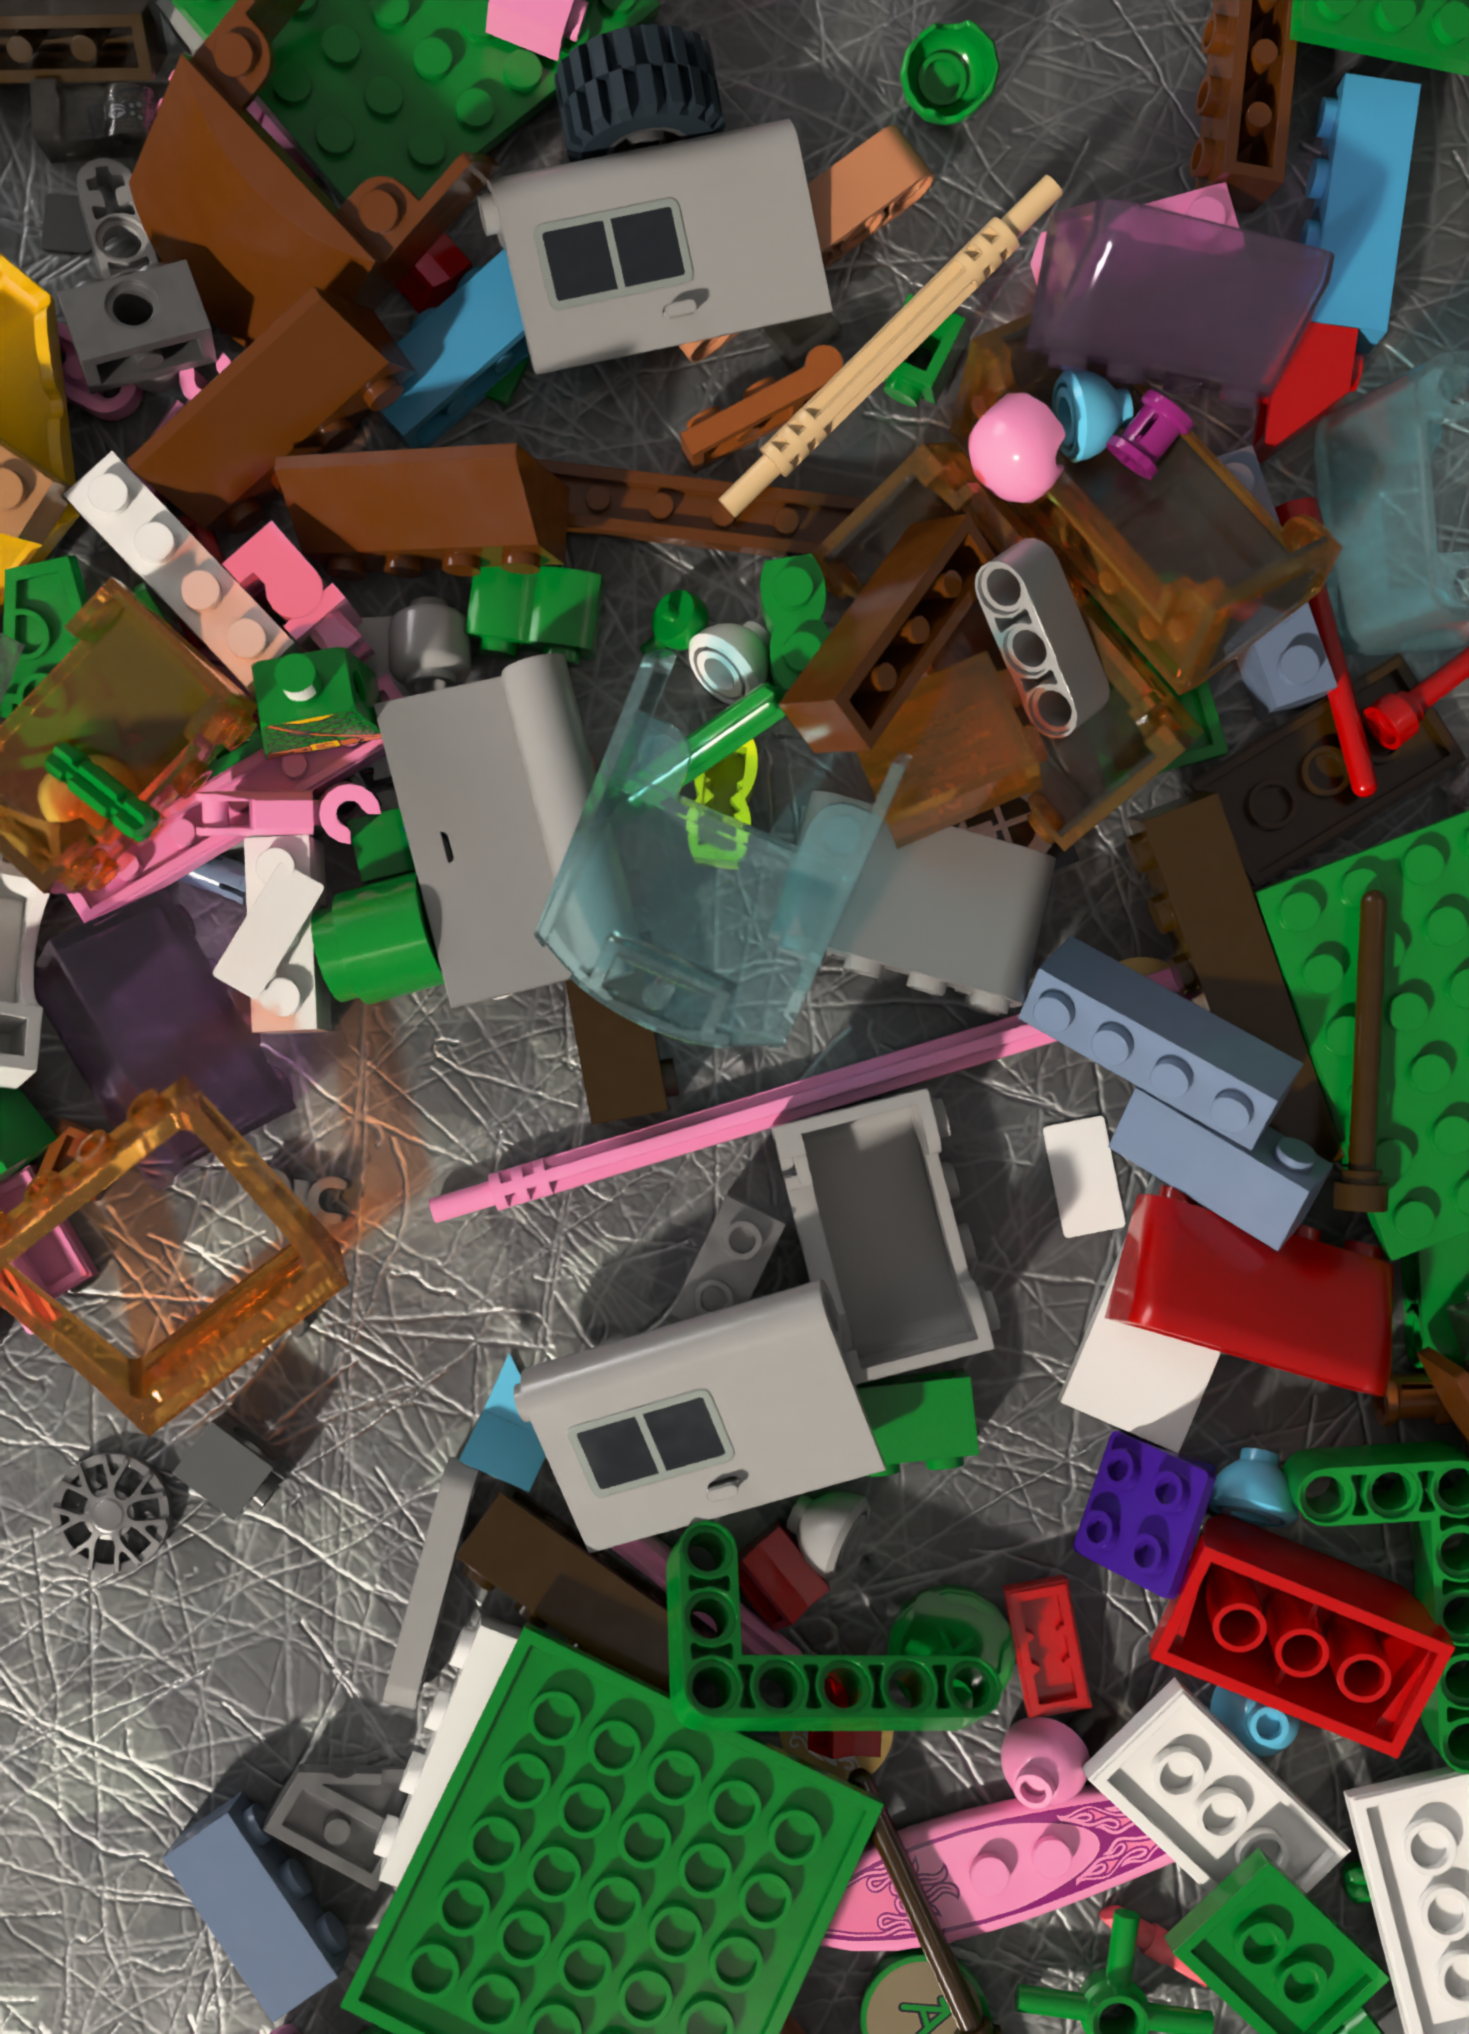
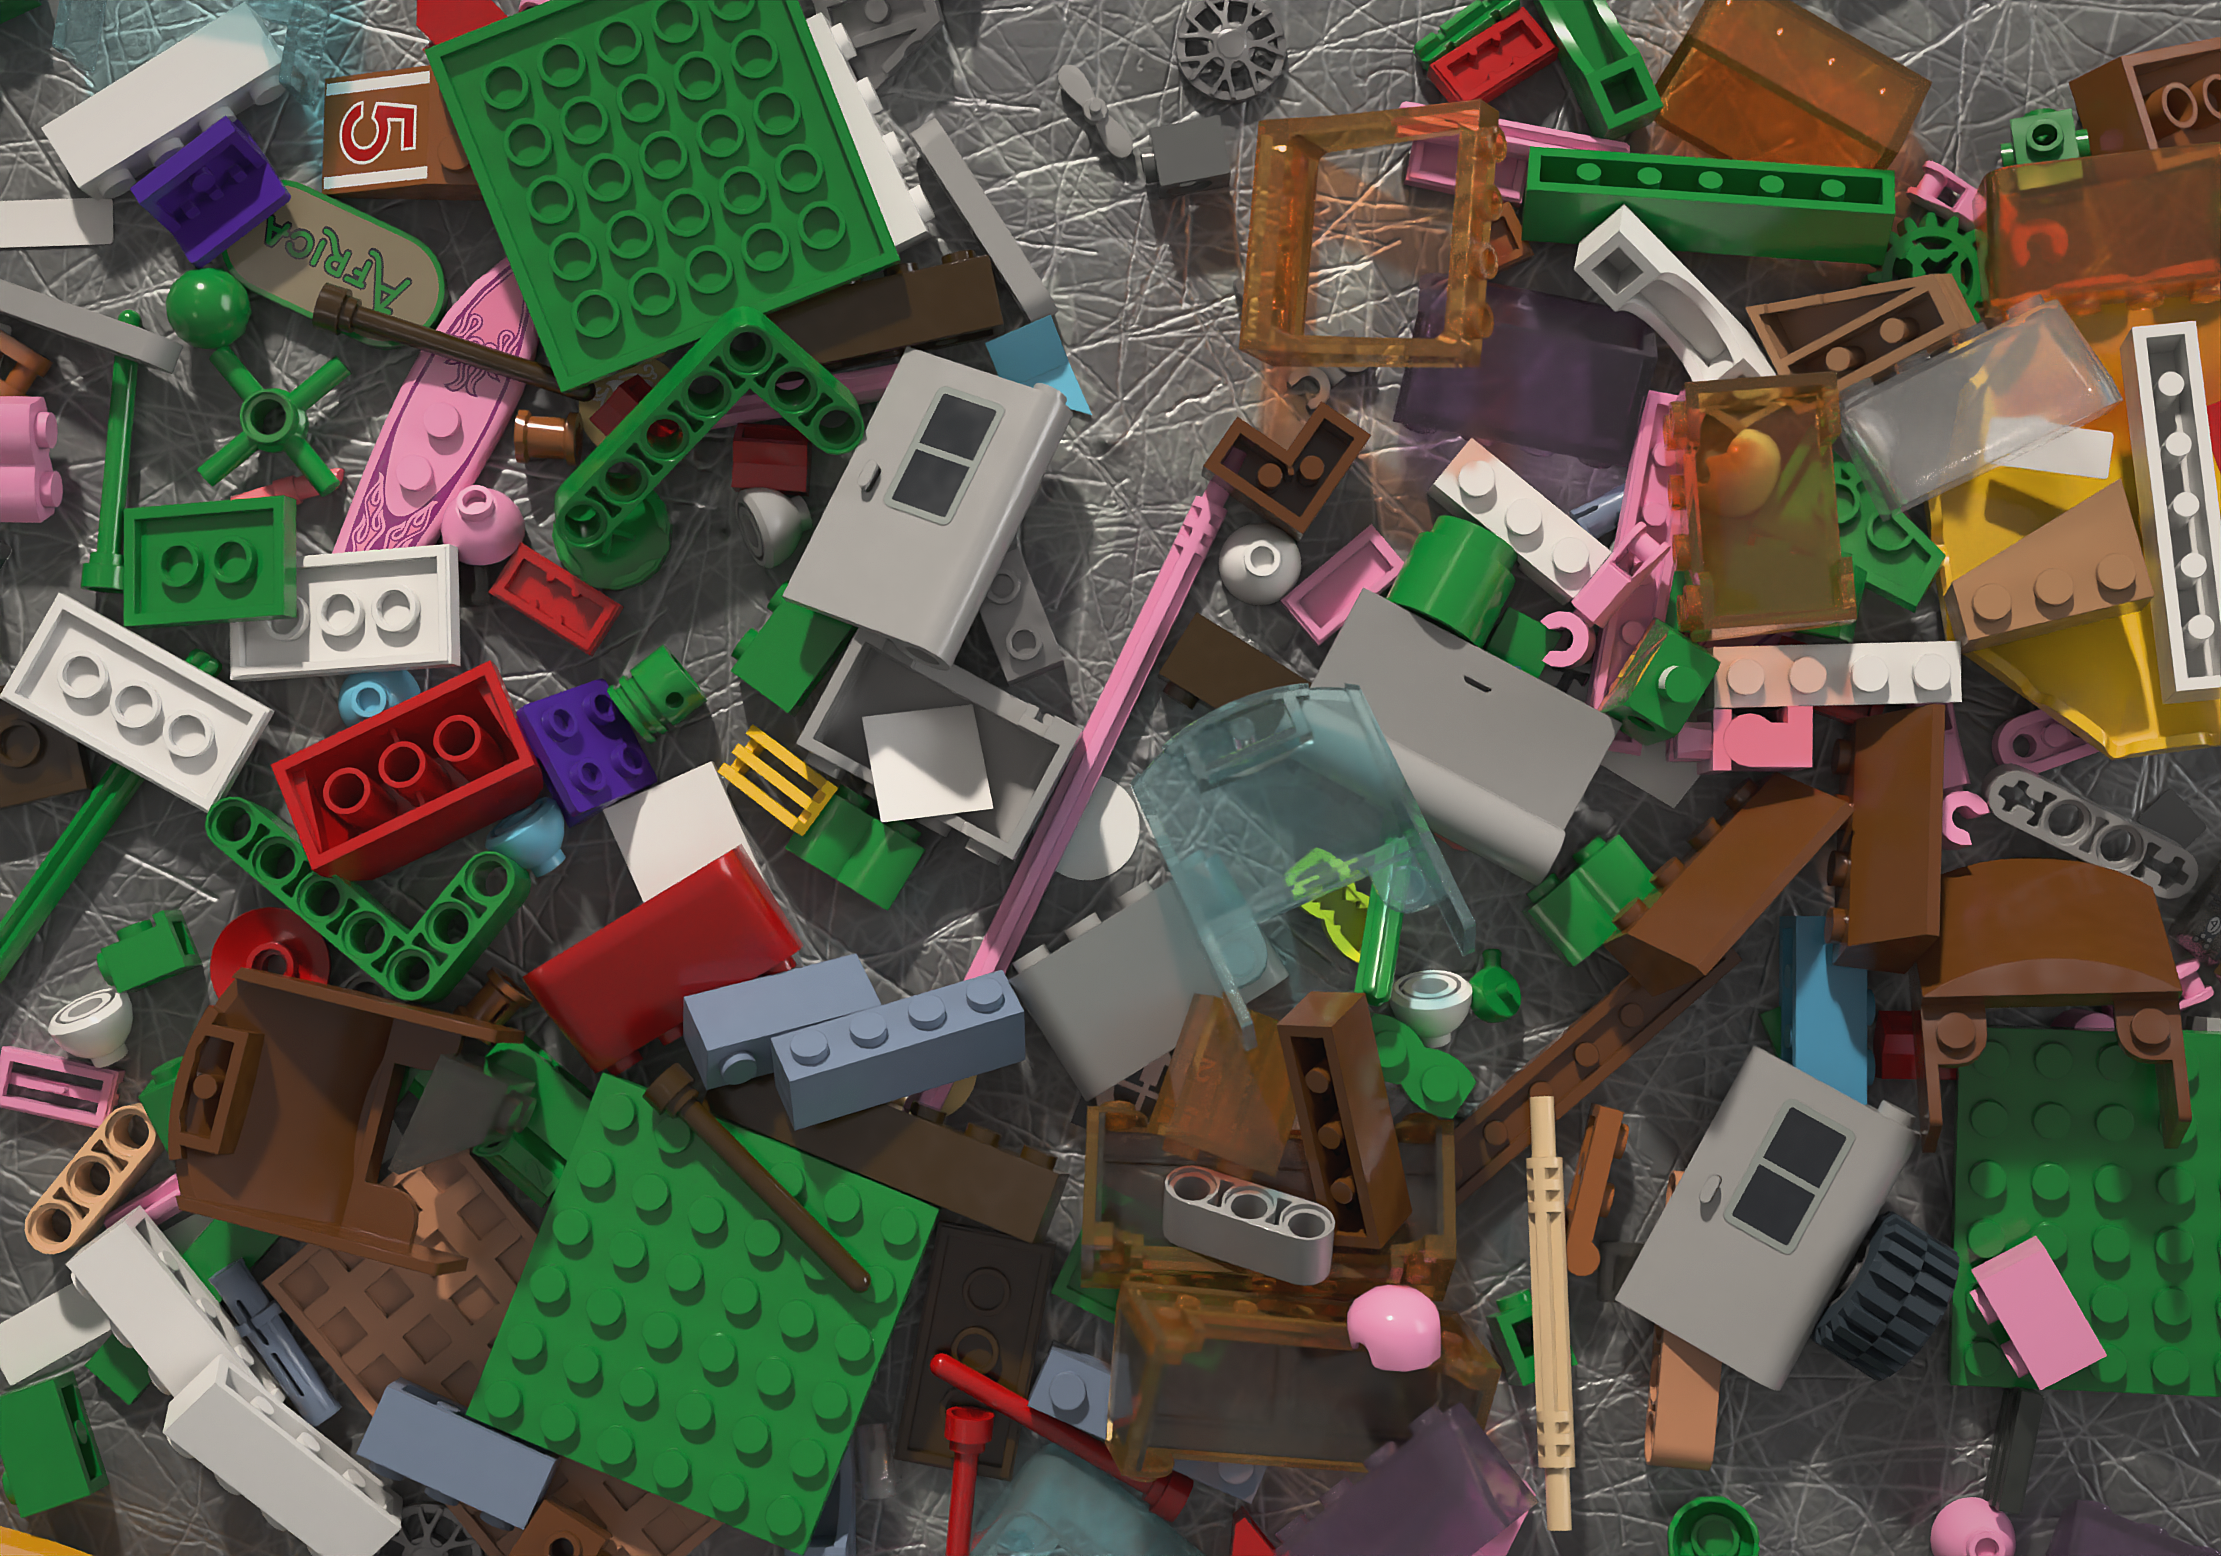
camera: 135 degrees right, 0 degrees up
green axle [44,742,160,842] -> none
flat silver brick [57,260,217,395] -> none
white sticker [213,862,324,999] -> none
light grey head [388,597,472,695] -> none
white sticker [1043,1116,1125,1238] -> none
medium azure brick [1052,369,1133,463] -> none
magenta bush [1106,390,1194,480] -> none
none -> dark orange bush [514,410,583,466]
none -> green piece [607,645,708,745]
none -> yellow tile [717,724,838,837]
none -> green brick [785,783,926,911]
none -> white sticker [862,704,994,823]
none -> white sticker [1033,776,1140,880]
none -> light grey piece [1058,65,1133,160]
none -> reddish brown brick [1201,401,1371,543]
none -> white brick [1219,523,1301,605]
none -> bright pink tile [1280,524,1404,647]

